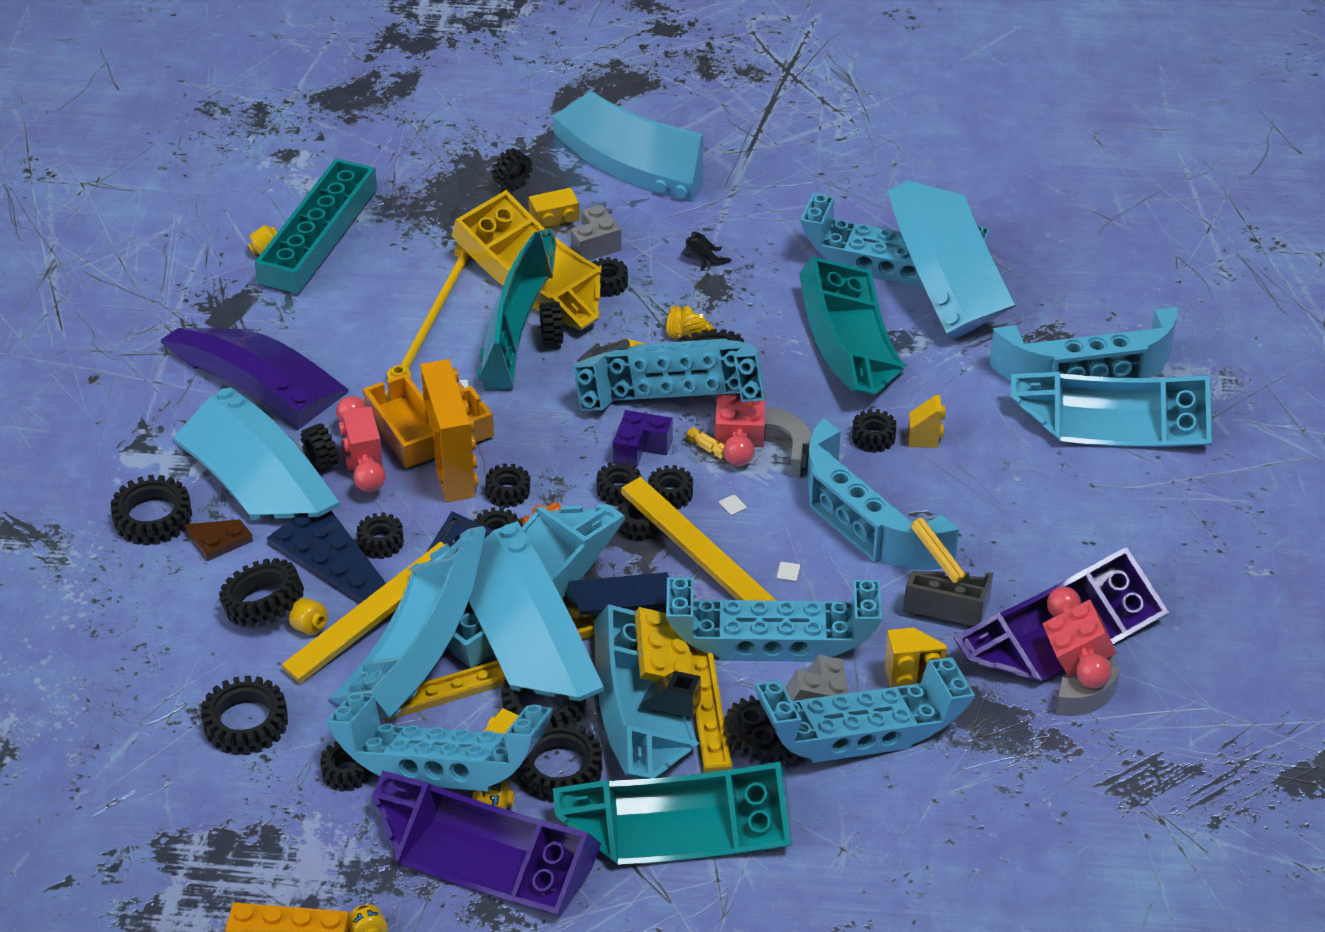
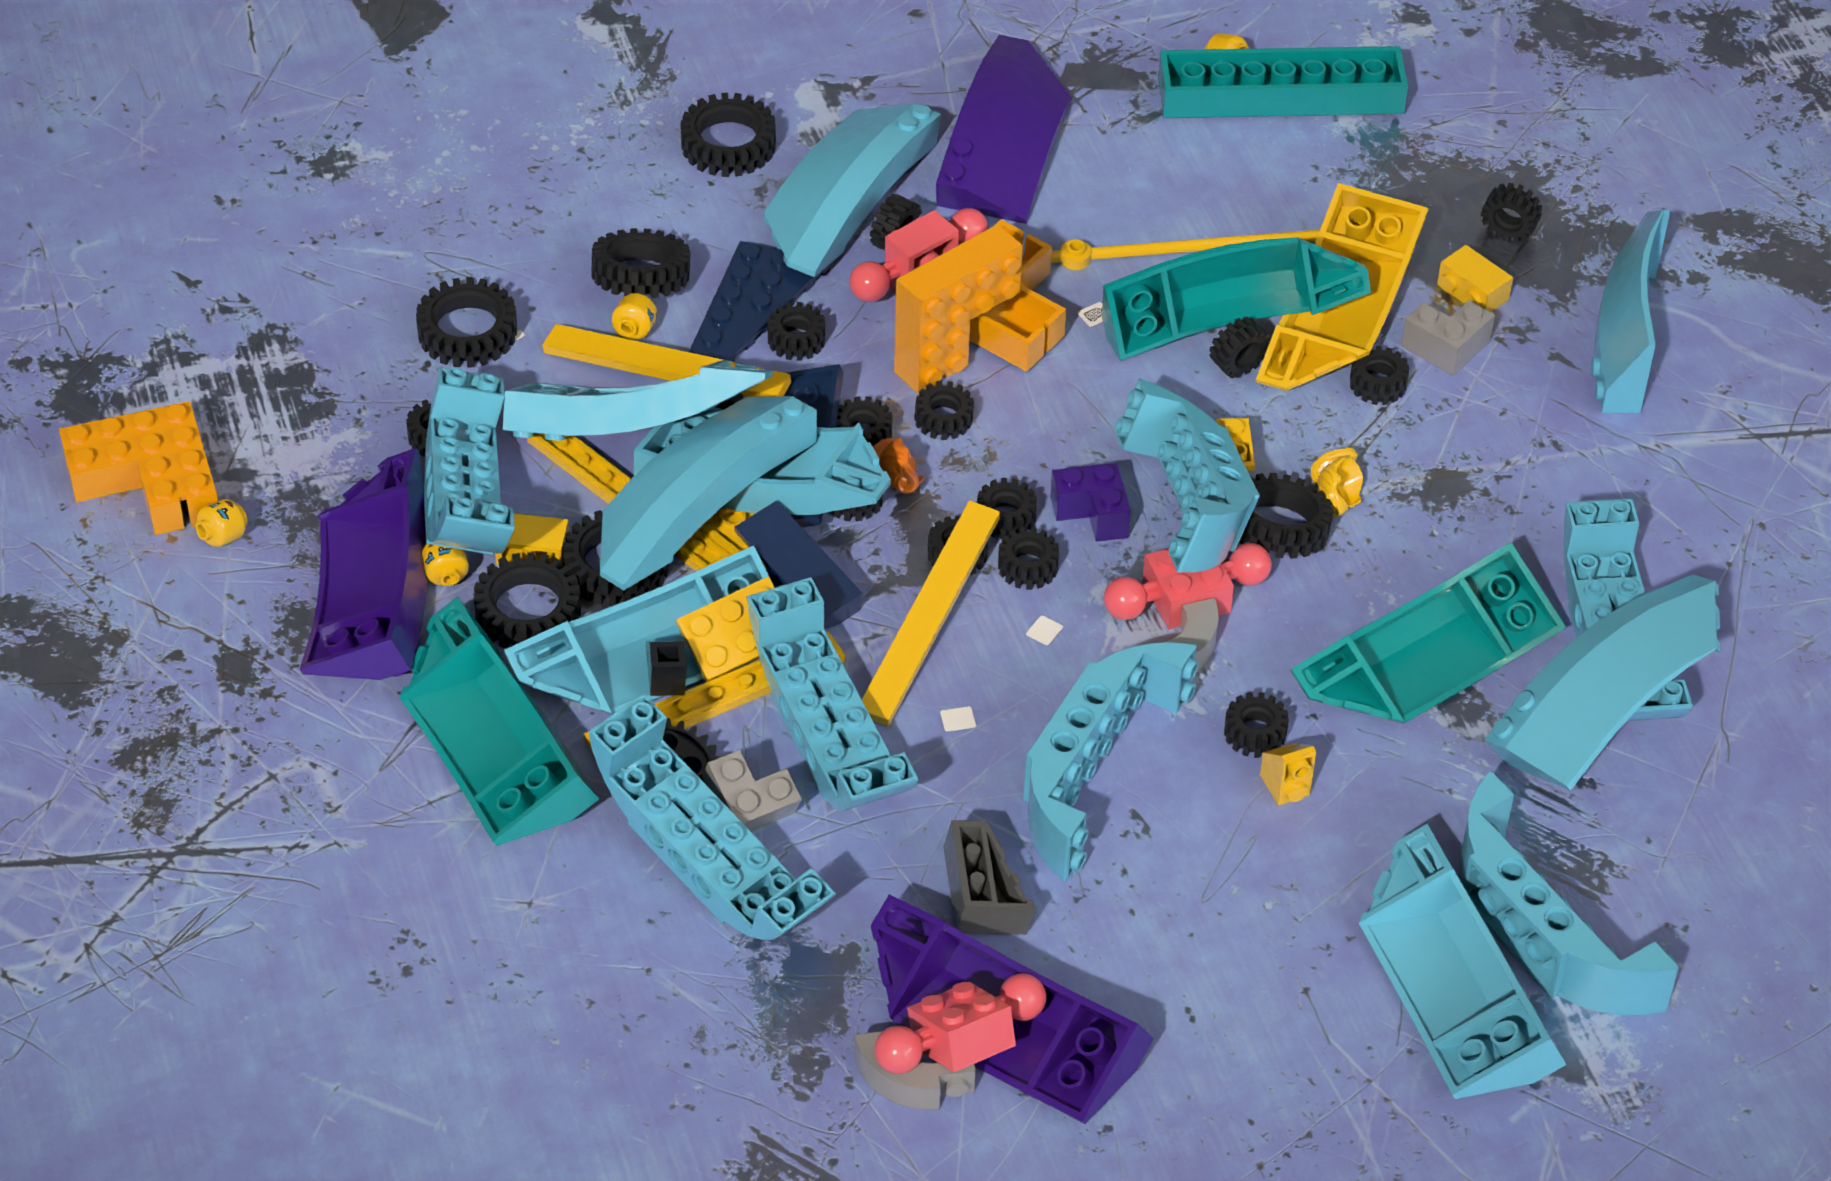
camera: 65 degrees right, 5 degrees up
reddish brown wing [184,519,253,561] -> none
flat silver piece [577,339,630,362] -> none
black piece [682,231,732,270] -> none
yellow axle [686,427,725,459] -> none
yellow slope [884,627,947,688] -> none
yellow axle [911,518,966,584] -> none

